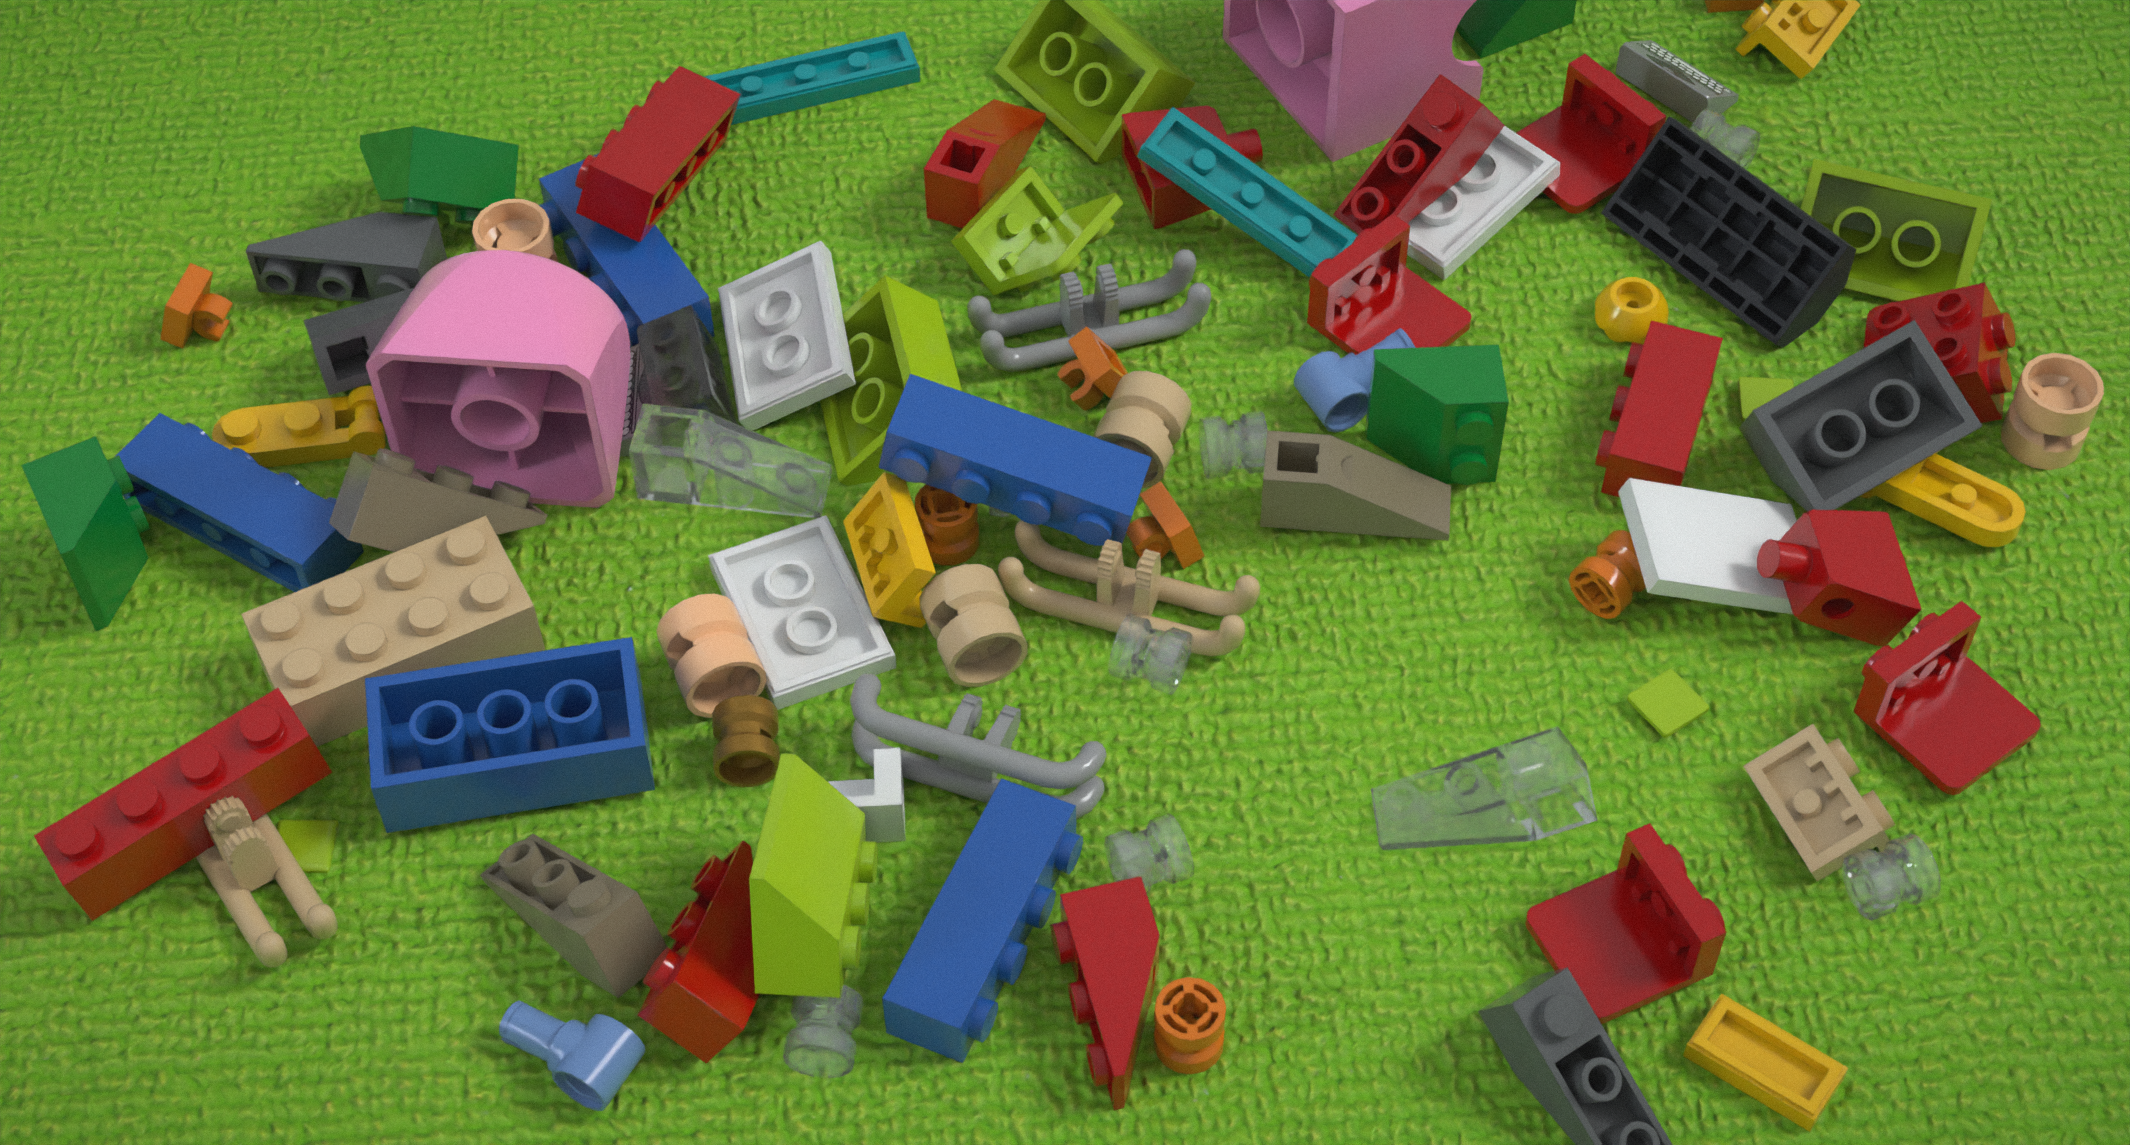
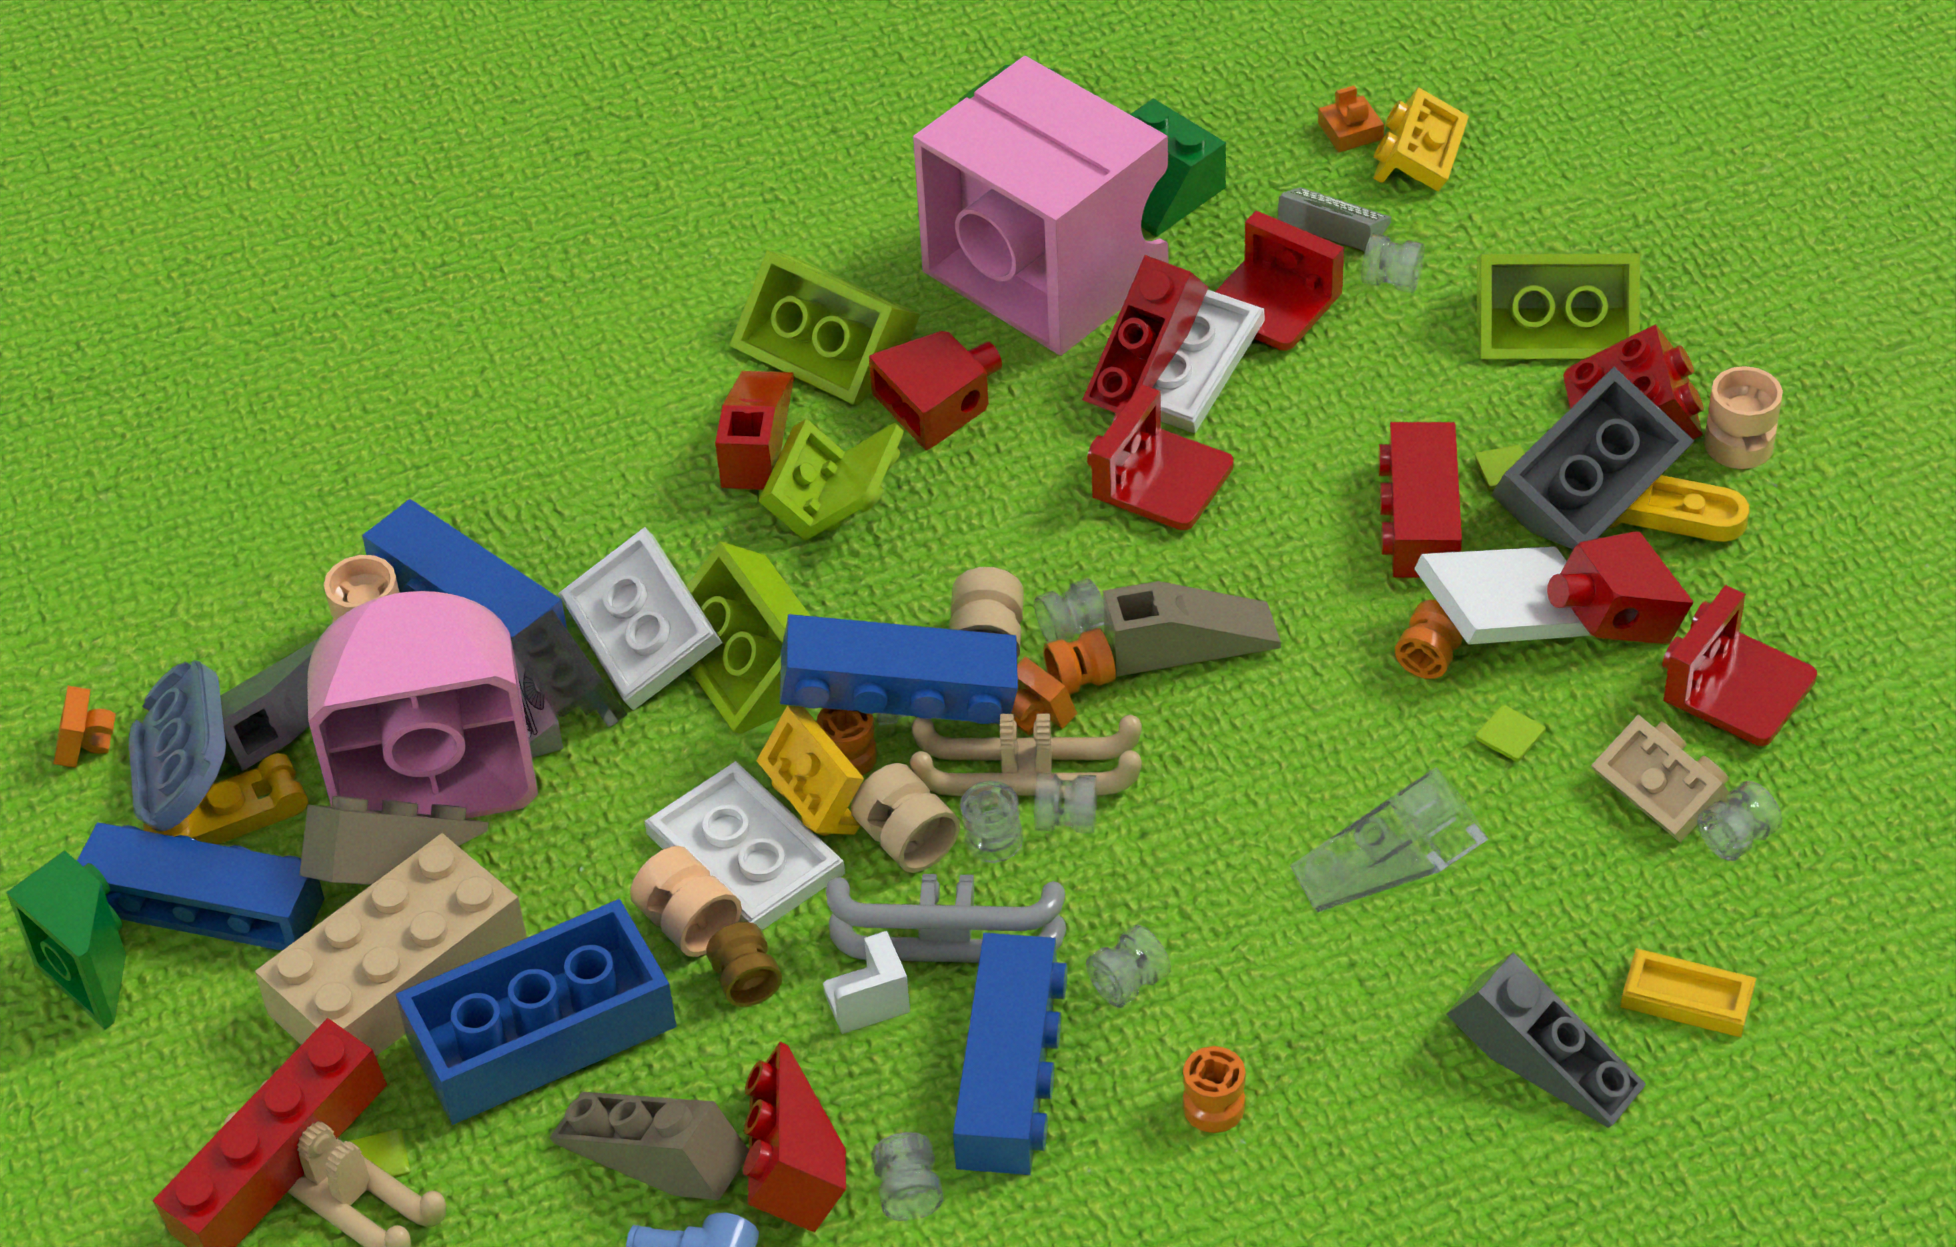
camera: 15 degrees left, 5 degrees down
dark grey slope [246,212,447,302] -> none
green slope [360,126,519,225] -> none
red brick [575,66,741,242] -> none
clear slope [628,404,832,518] -> none
teal tile [704,31,921,125] -> none
lime slope [749,753,878,998] -> none
light grey piece [967,249,1211,372] -> none
red slope [1050,876,1160,1110] -> none
orange tile [1057,326,1128,410] -> none
teal tile [1137,107,1358,277] -> none
medium blue pin [1294,328,1416,432] -> none
green slope [1365,345,1509,485] -> none
red bracket [1525,823,1727,1024] -> none
yellow plate [1595,277,1669,344] -> none
black piece [1601,116,1857,348] -> none
none -> sand blue tile [129,660,226,831]
none -> clear wheel [960,781,1023,863]
none -> orange wheel [1043,628,1116,695]

